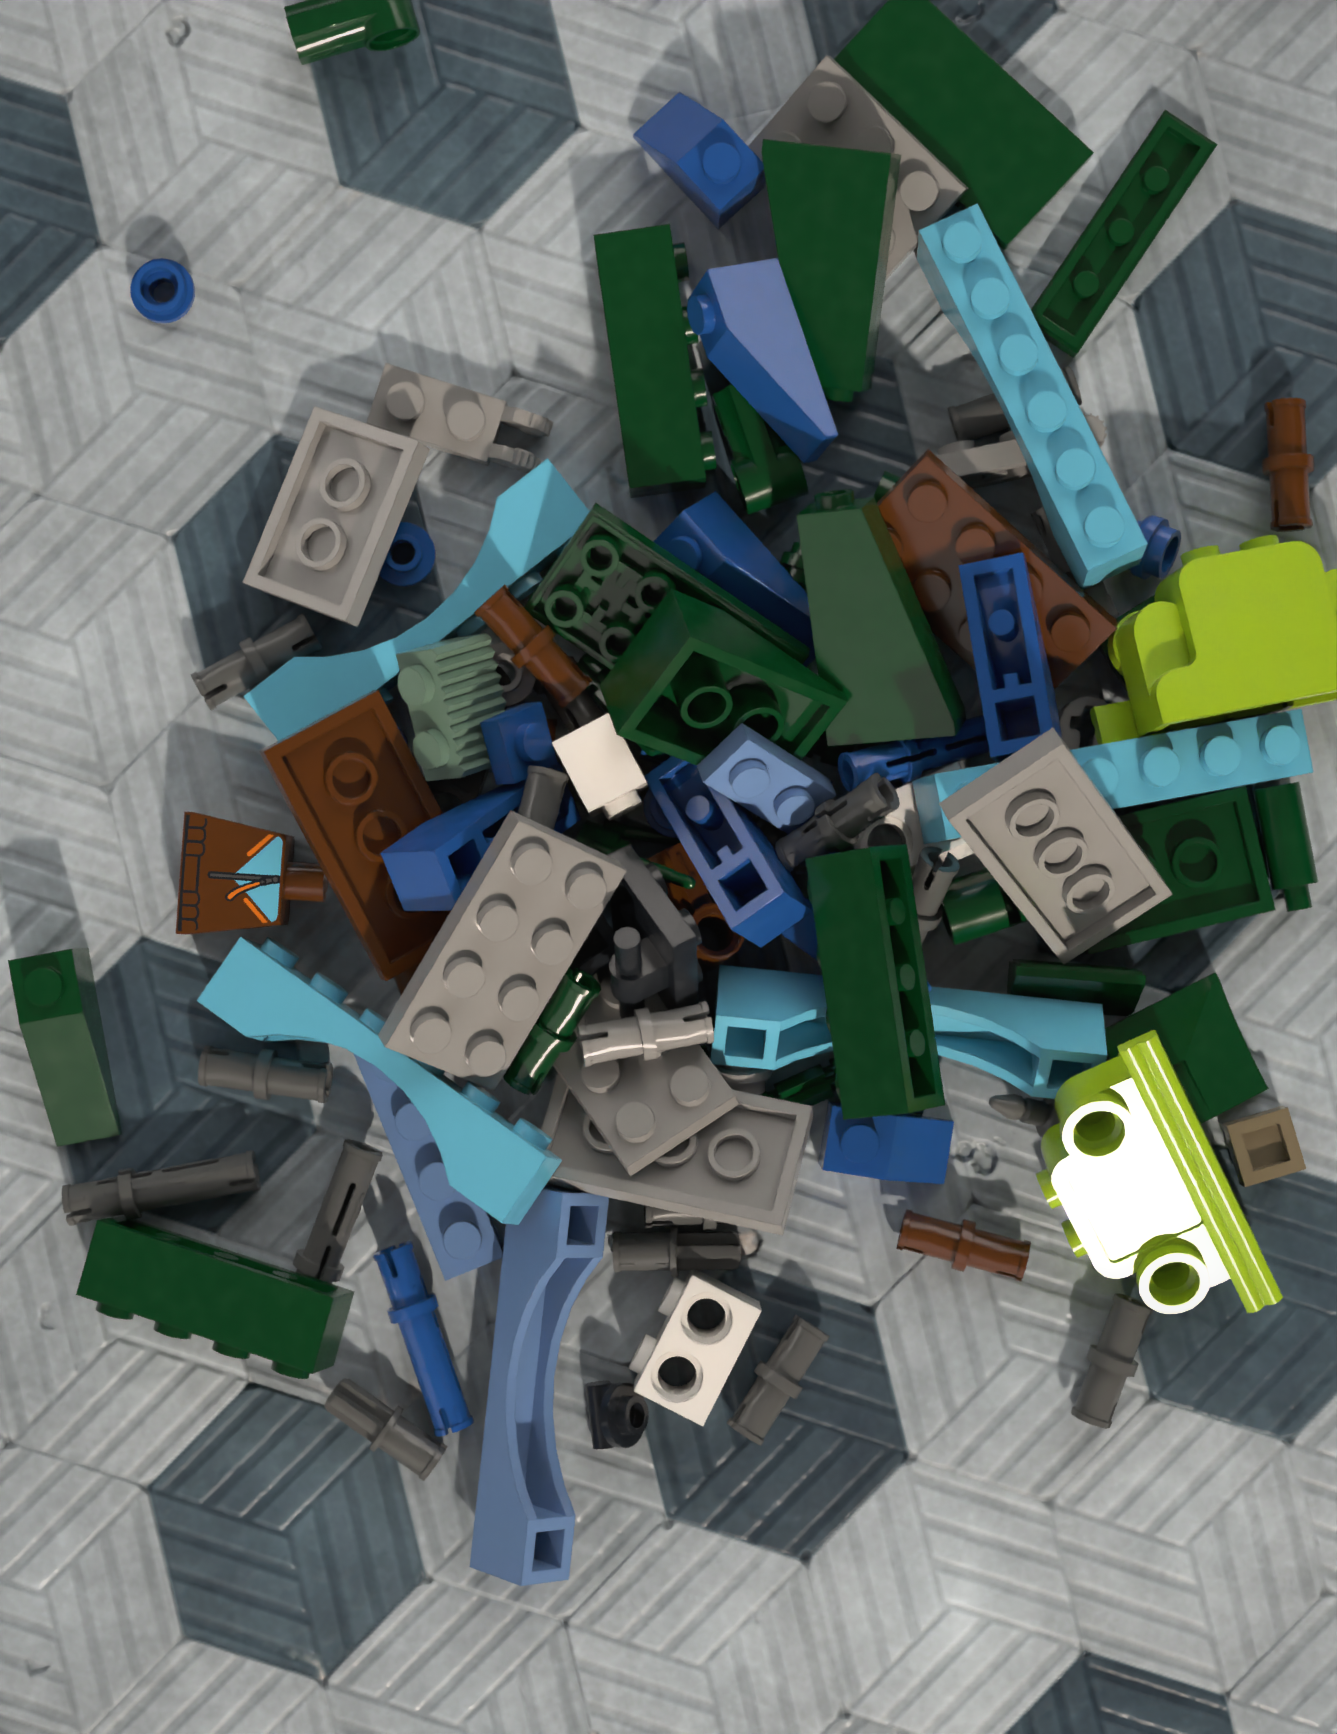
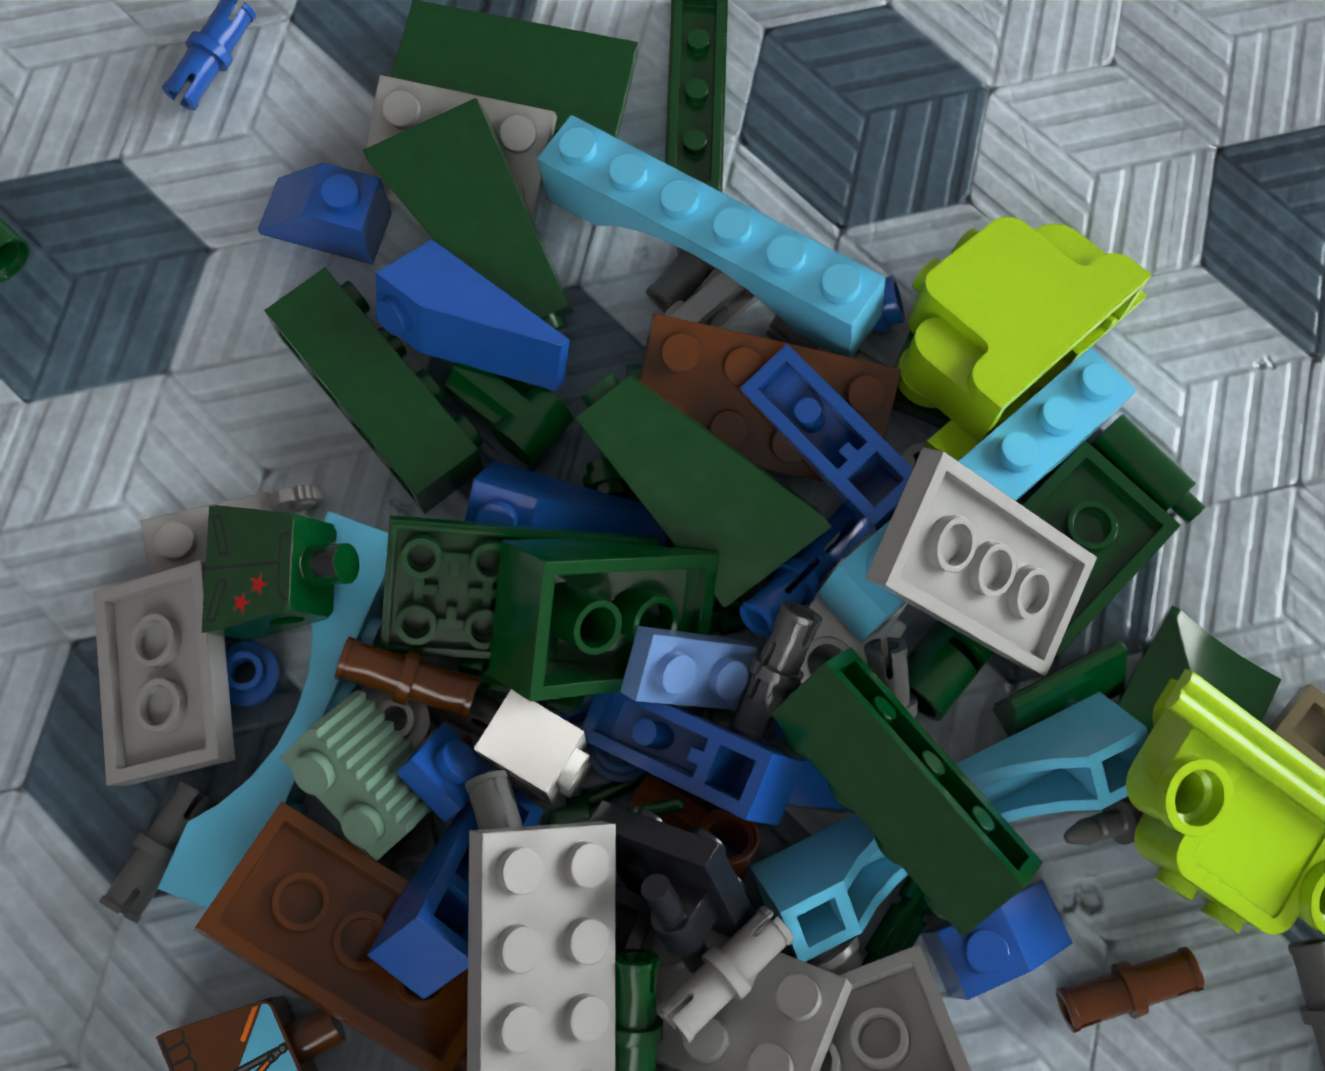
camera: 40 degrees left, 15 degrees down
reddish brown pin [1262,398,1315,532] -> none
none -> dark green torso [201,505,360,640]

